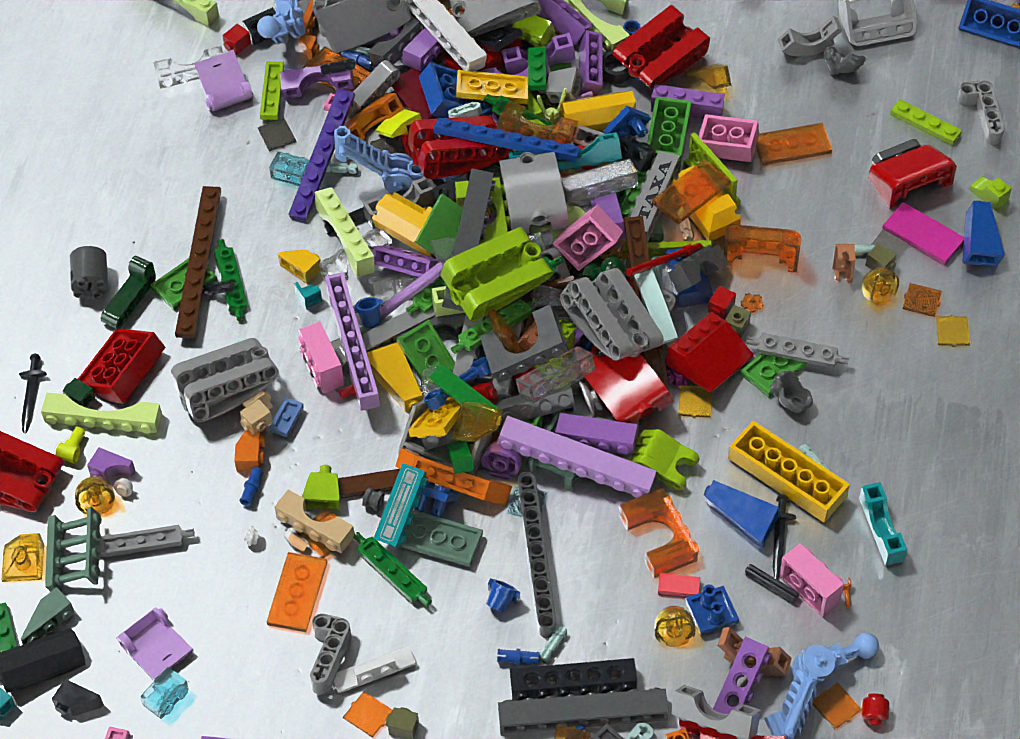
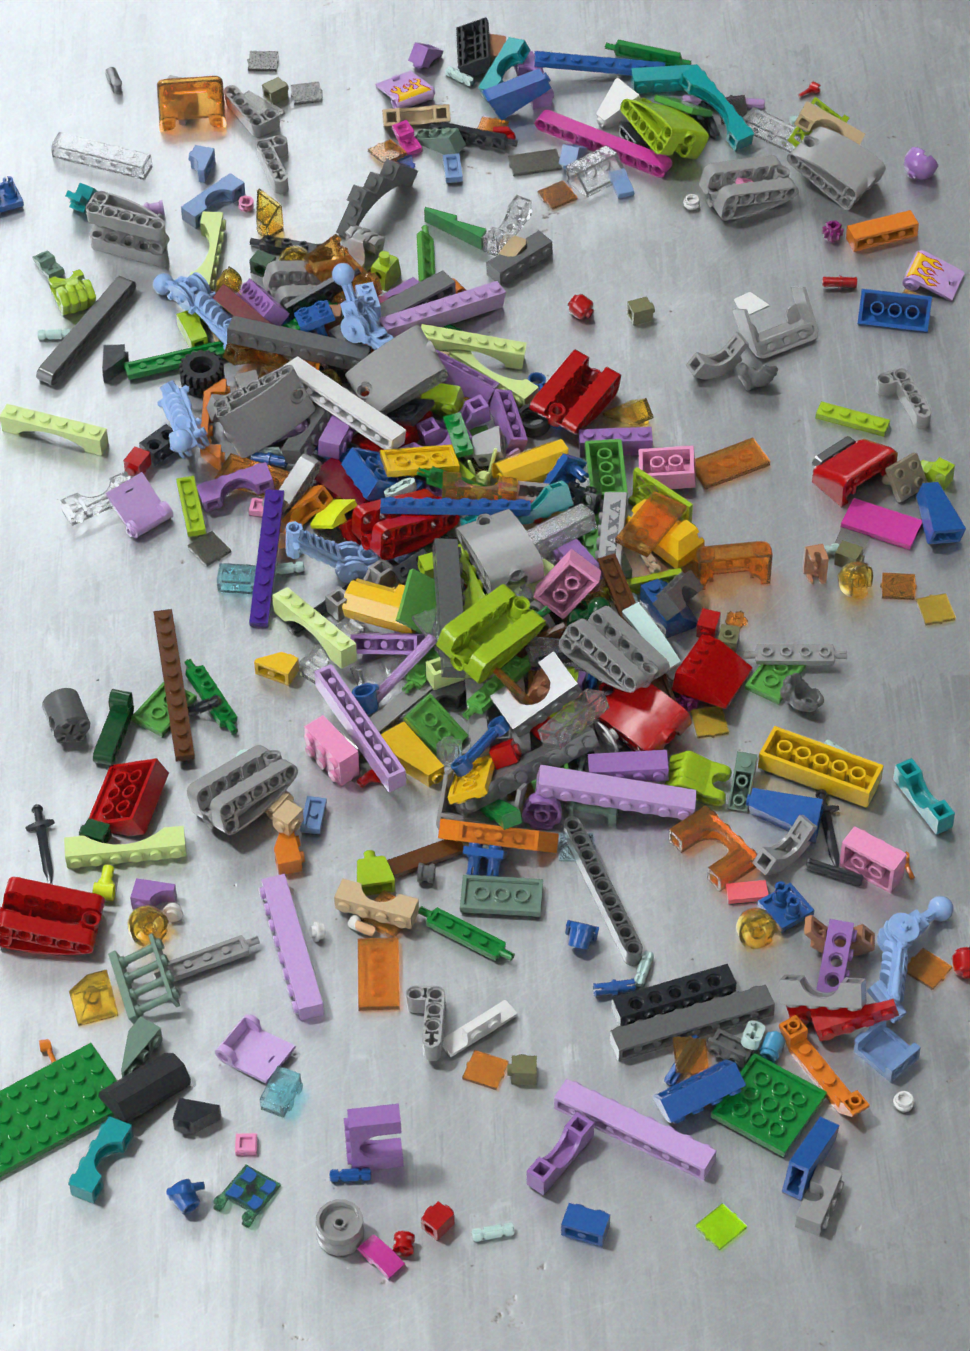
camera: 15 degrees left, 5 degrees down
blue pin [239,467,264,506] -> none
teal panel [294,282,322,309] -> none
black axle [320,59,355,75] -> none
teal brick [373,463,428,549] -> none
green tile [428,364,501,427] -> none
clear yellow slope [451,402,503,442] -> none
red bar [626,243,702,276] -> none
none -> lavender brick [259,874,324,1021]
none -> sand green slope [727,751,758,812]
none -> light grey arch [752,815,817,875]
none -> dark tan plate [882,452,928,502]

